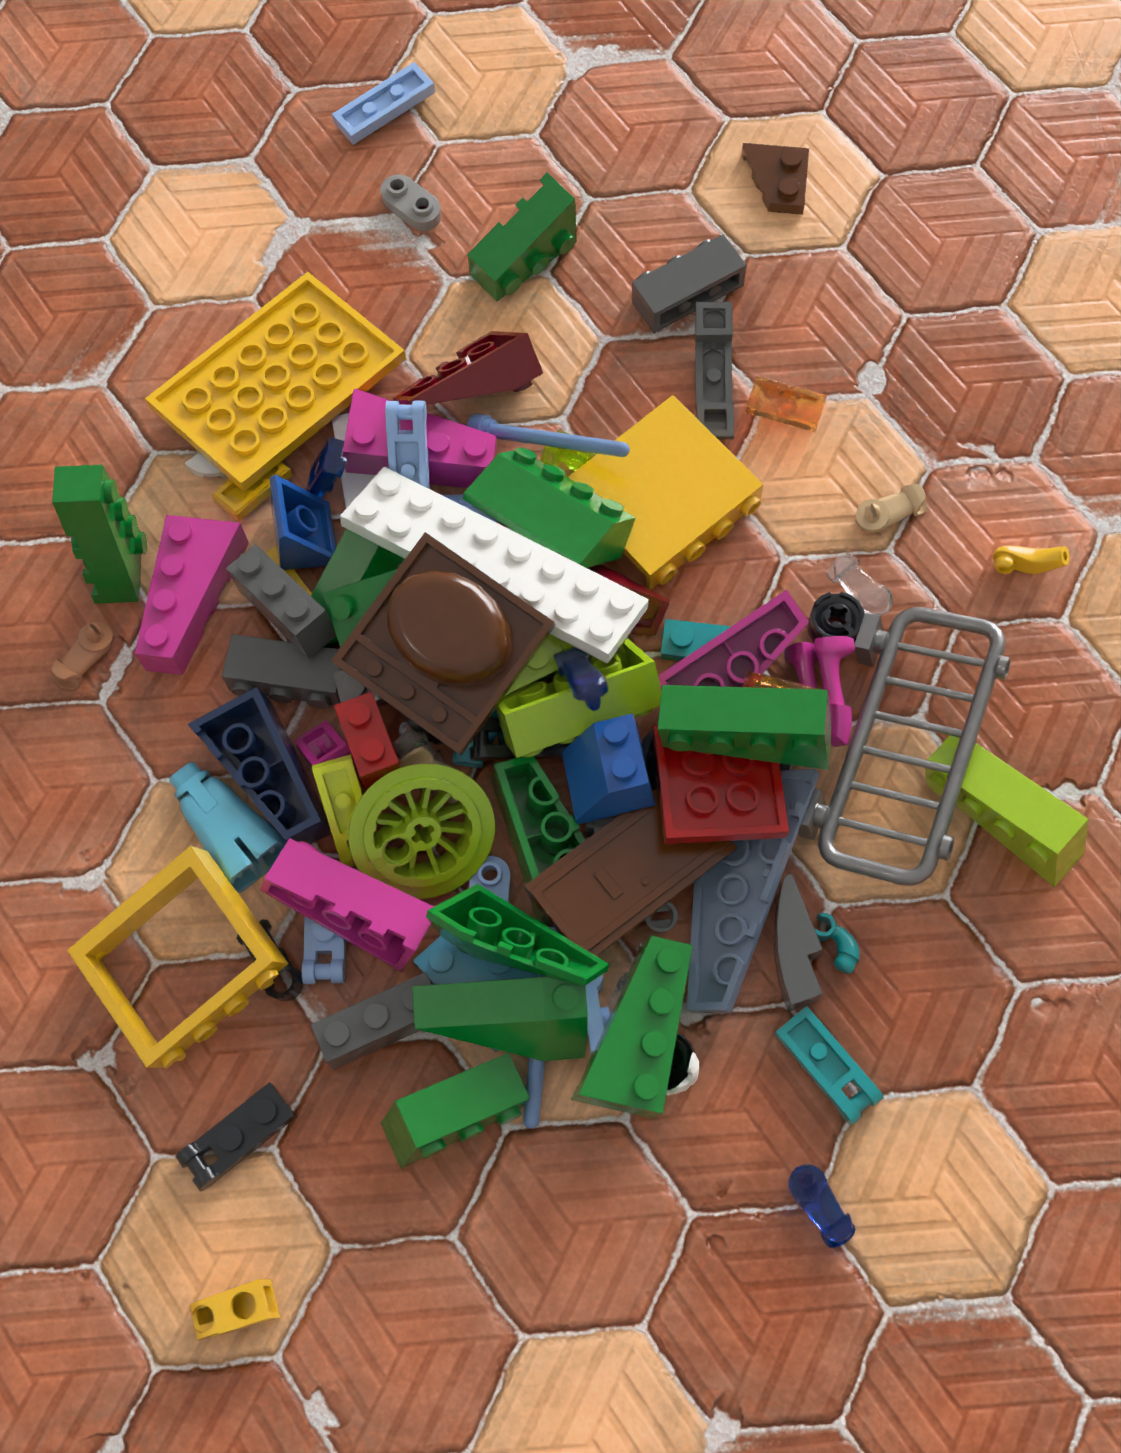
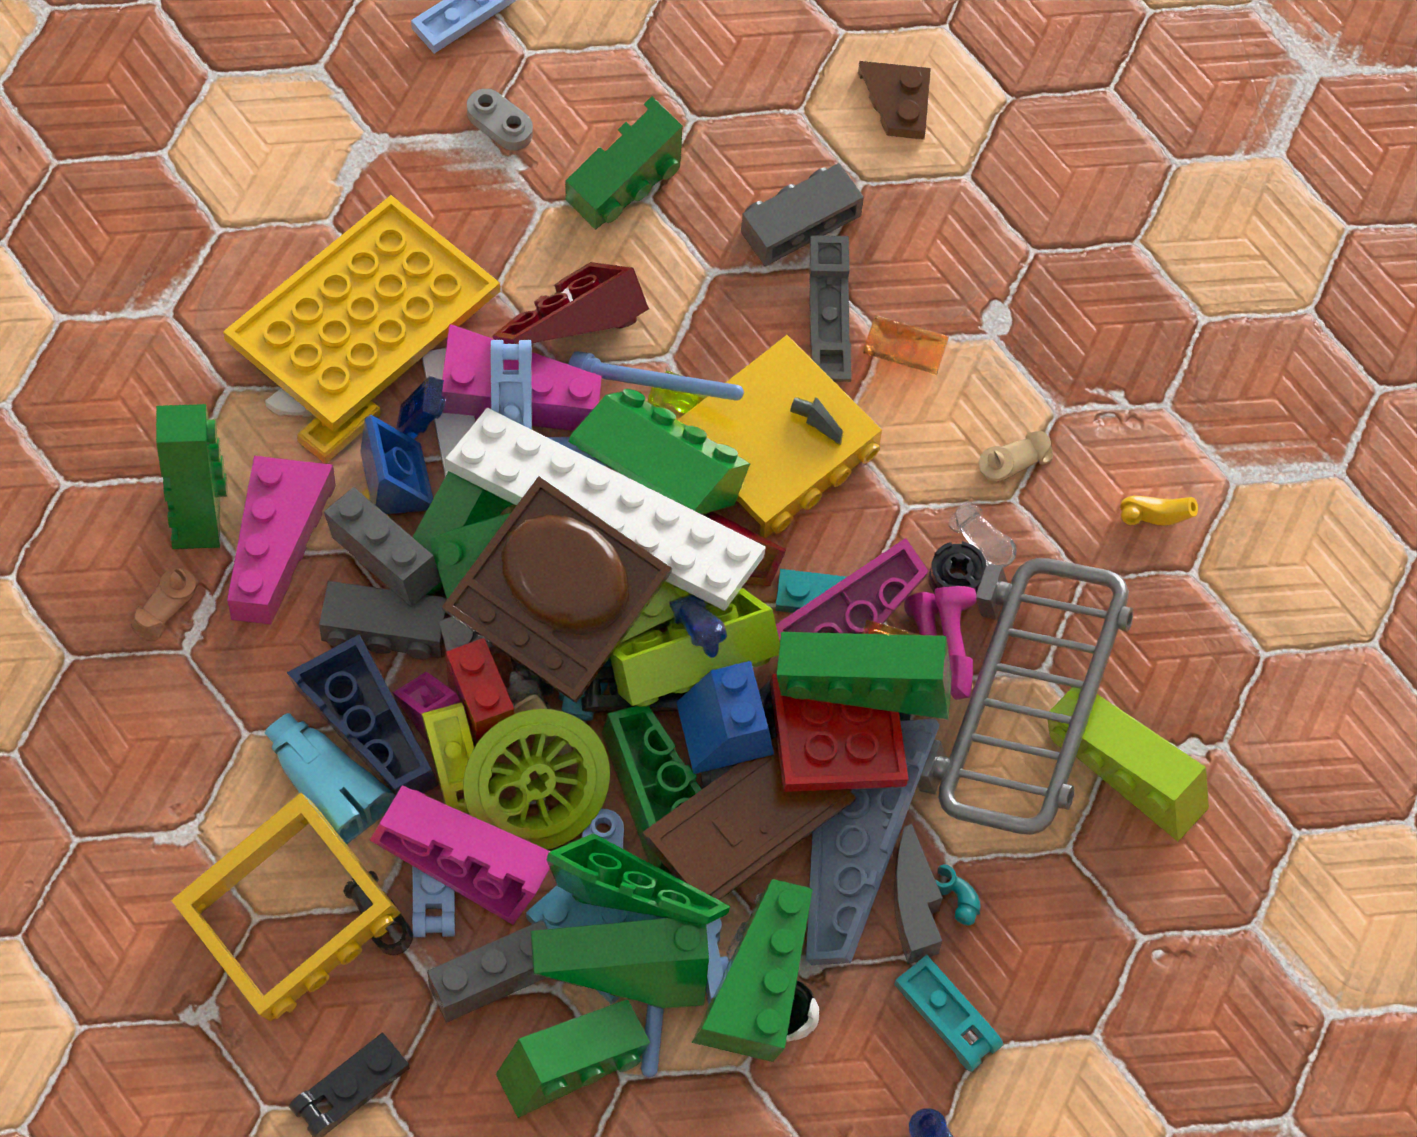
camera: 10 degrees left, 5 degrees down
dark grey hinge [645,902,678,932] -> none
none -> pearl dark grey bar [790,397,843,445]

